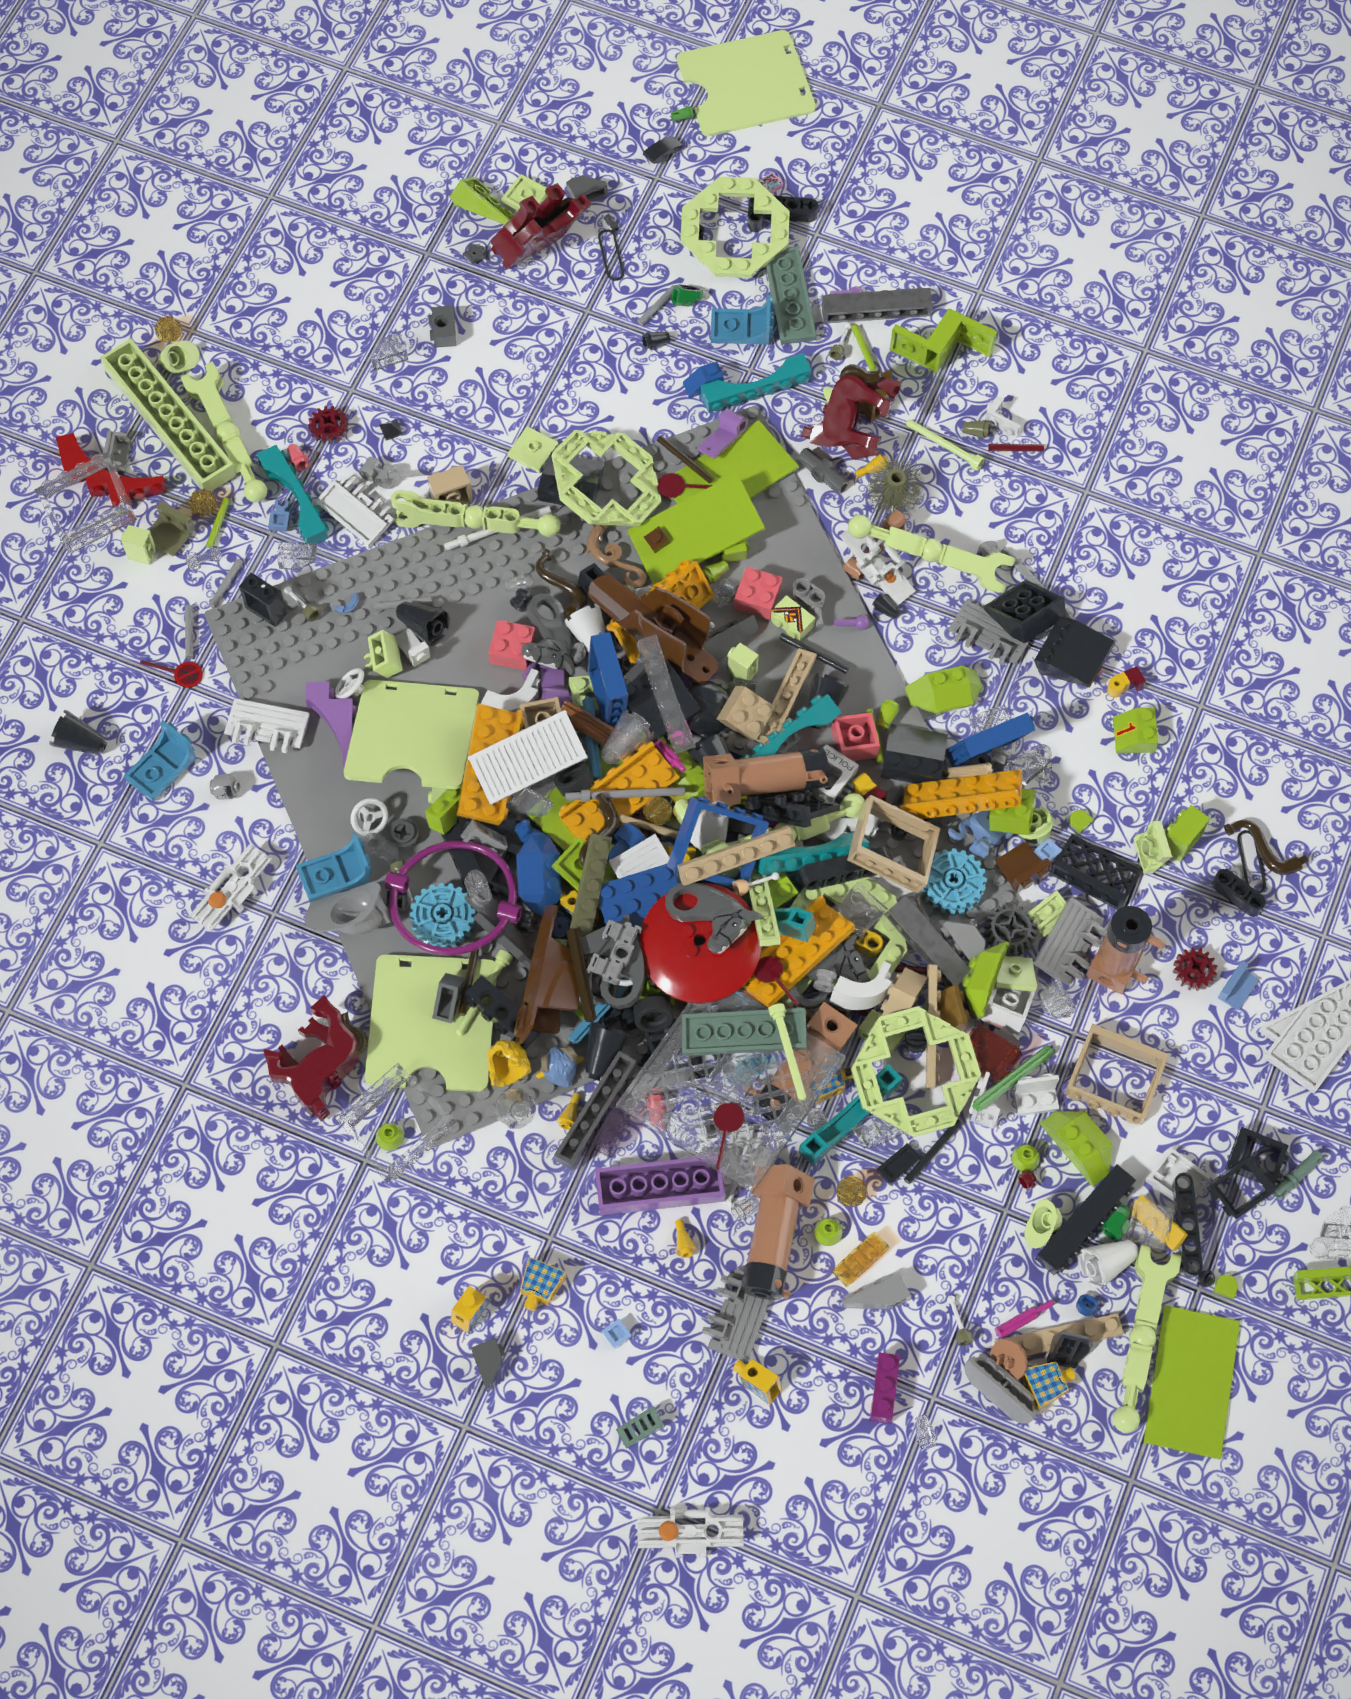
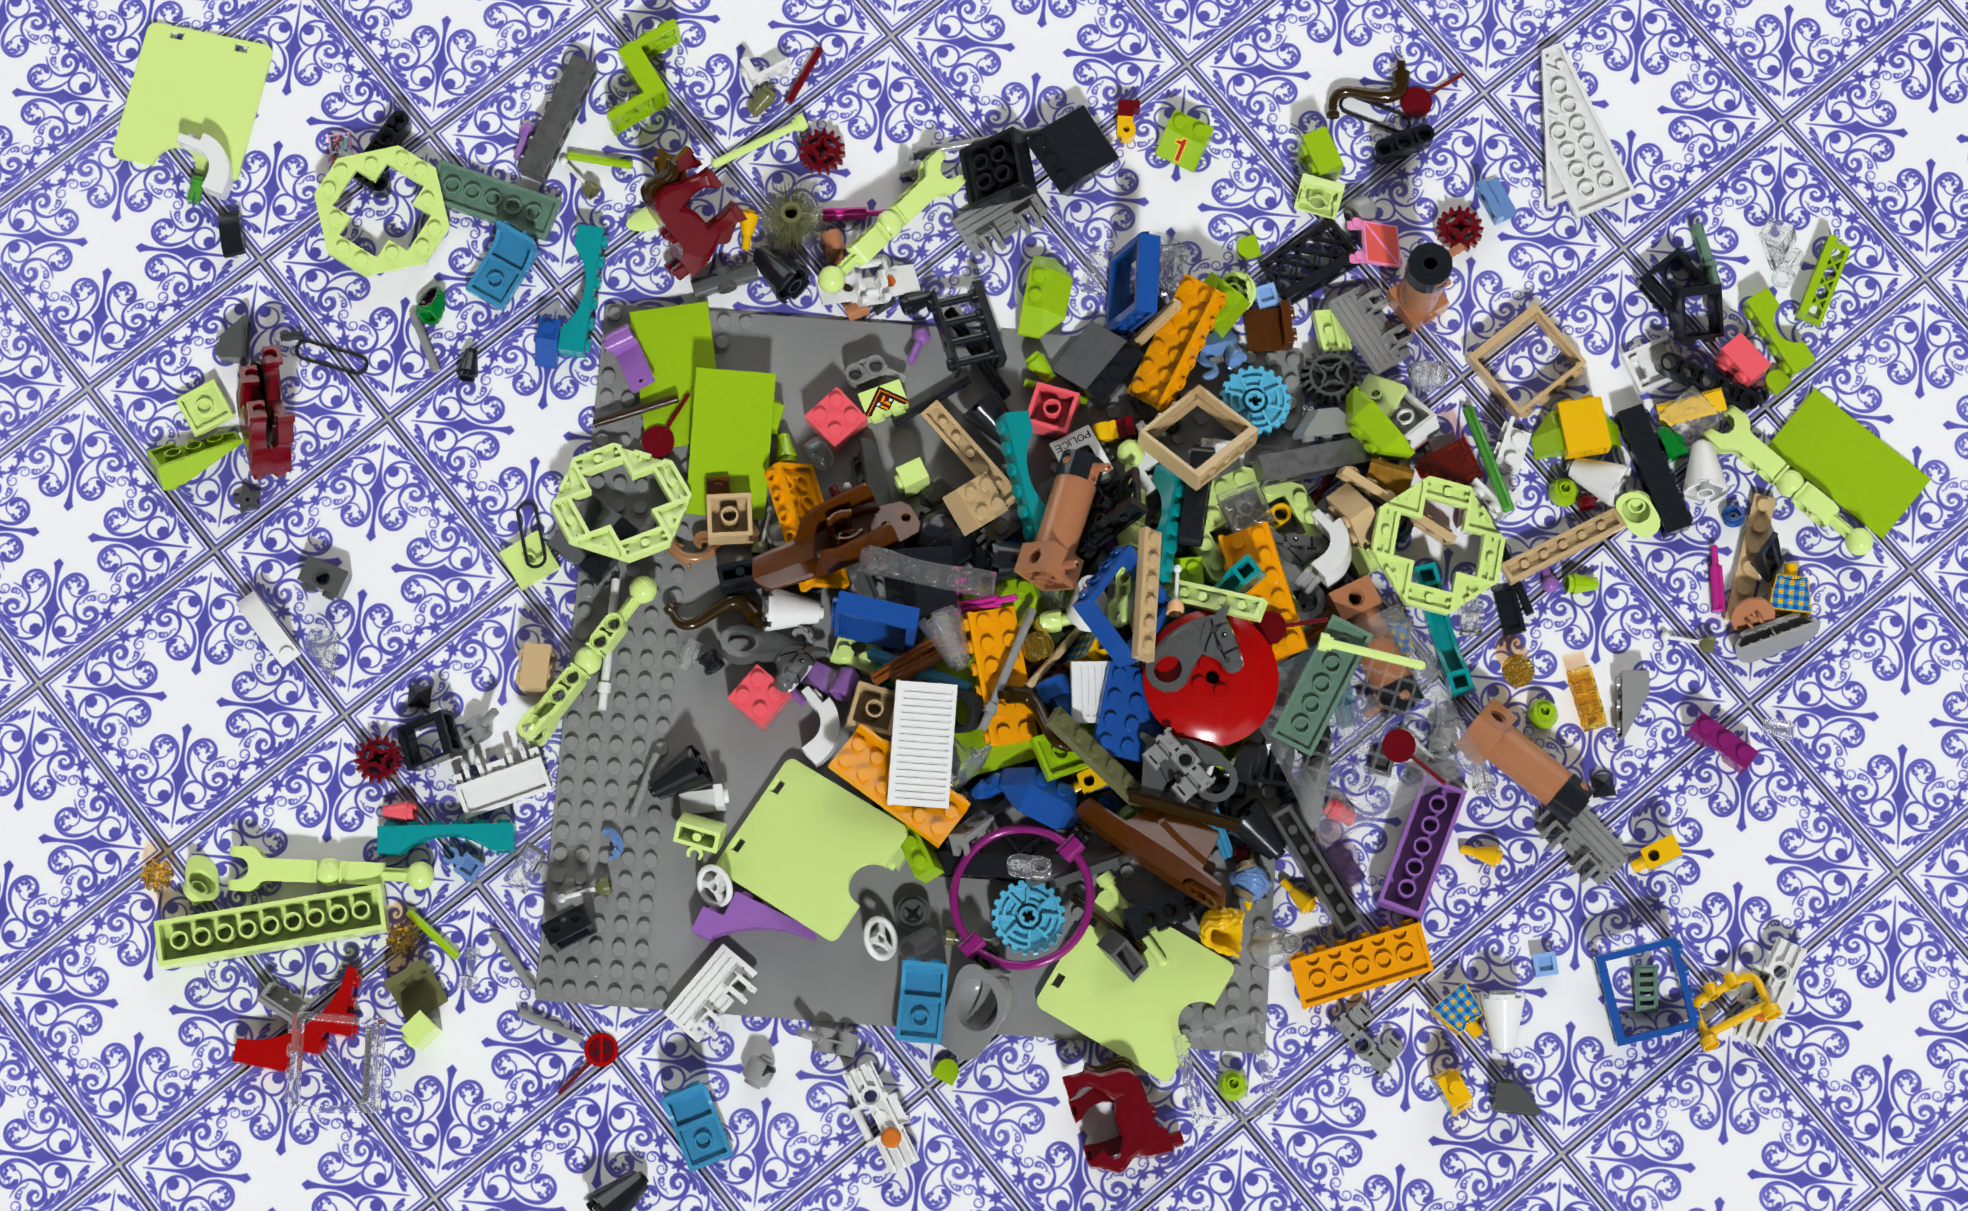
camera: 60 degrees left, 10 degrees up
none -> white arch [177,133,233,201]
none -> white arch [236,591,301,667]
none -> black window [396,710,464,771]
none -> black piece [516,502,547,568]
none -> tan brick [706,493,754,545]
none -> black cone [753,245,812,304]
none -> light grey beam [797,1026,859,1059]
none -> dark red gear [798,128,846,176]
none -> dark pink axle [822,207,887,221]
none -> dark grey piece [870,296,900,317]
none -> black fence [926,280,1007,379]
none -> lime tile [932,1059,959,1086]
none -> black axle [944,307,1011,400]
none -> dark red plate [1233,843,1252,864]
none -> light orange bracket [1286,918,1434,1009]
none -> light grey piece [1331,1001,1405,1077]
none -> light grey head [1344,195,1377,222]
none -> flag [1346,217,1401,269]
none -> dark red piece [1400,72,1464,118]
none -> white cone [1479,990,1526,1053]
none -> tan plate [1500,507,1626,586]
none -> medium lavender bar [1541,567,1559,593]
none -> yellow panel [1554,395,1612,460]
none -> lime cone [1564,573,1599,595]
none -> white cone [1566,457,1631,507]
none -> black slope [1590,773,1616,798]
none -> blue window [1592,936,1701,1047]
none -> yellow bar [1693,972,1782,1052]
none -> coral brick [1713,332,1771,389]
none -> lime arch [1742,288,1816,379]

